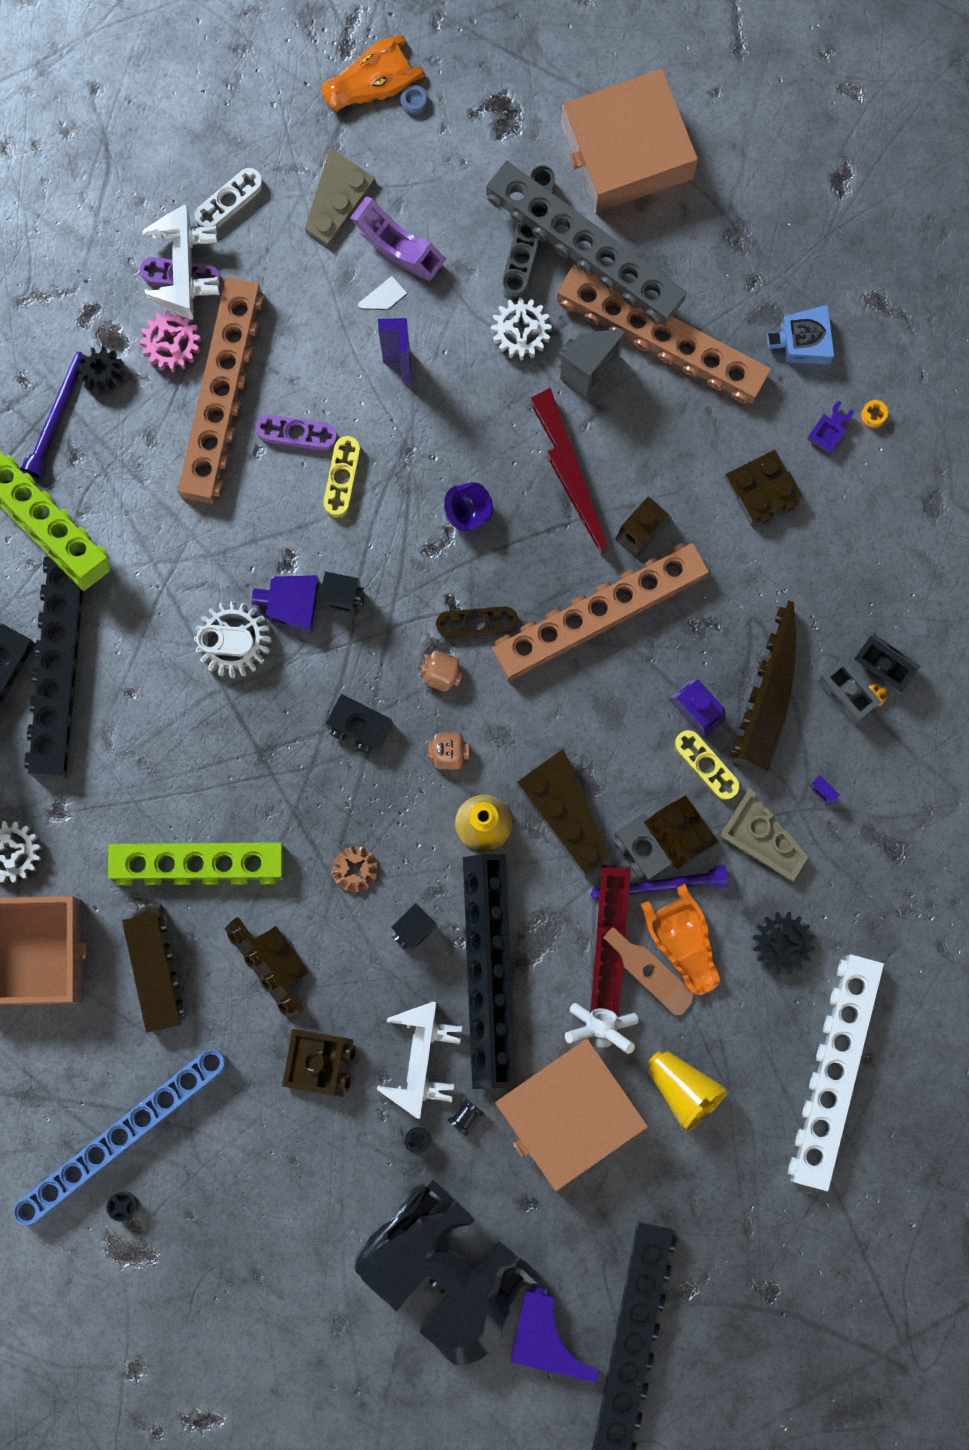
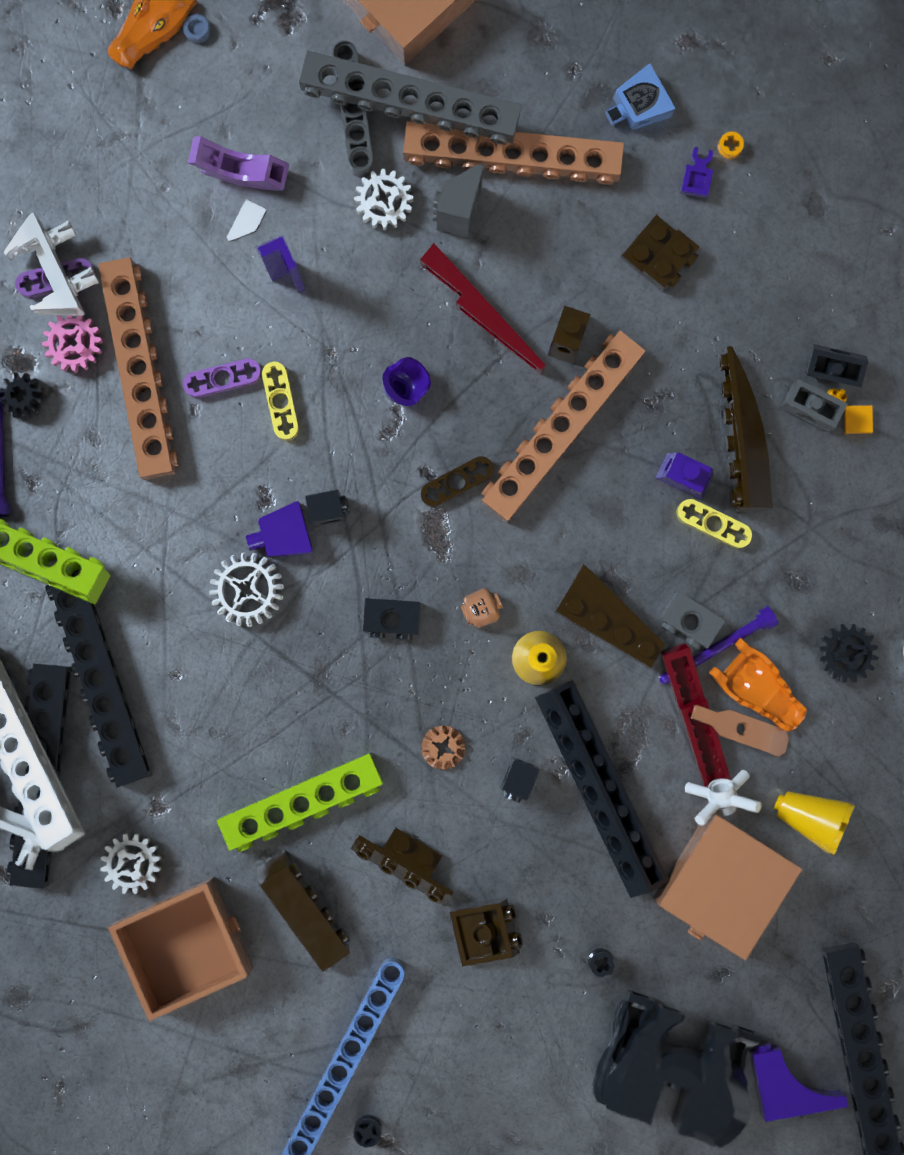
camera: 25 degrees left, 5 degrees up
white beam [195,168,263,228] -> none
white piece [196,625,254,657] -> none
dark tan wing [305,148,376,247] -> none
white hose [377,1002,462,1119] -> none
nougat head [419,650,463,692] -> none
black bush [447,1097,485,1136] -> none
dark brown plate [644,795,719,869] -> none
dark tan wing [719,788,808,882] -> none
dark purple tile [809,775,840,805] -> none
none -> light orange tile [843,405,873,434]

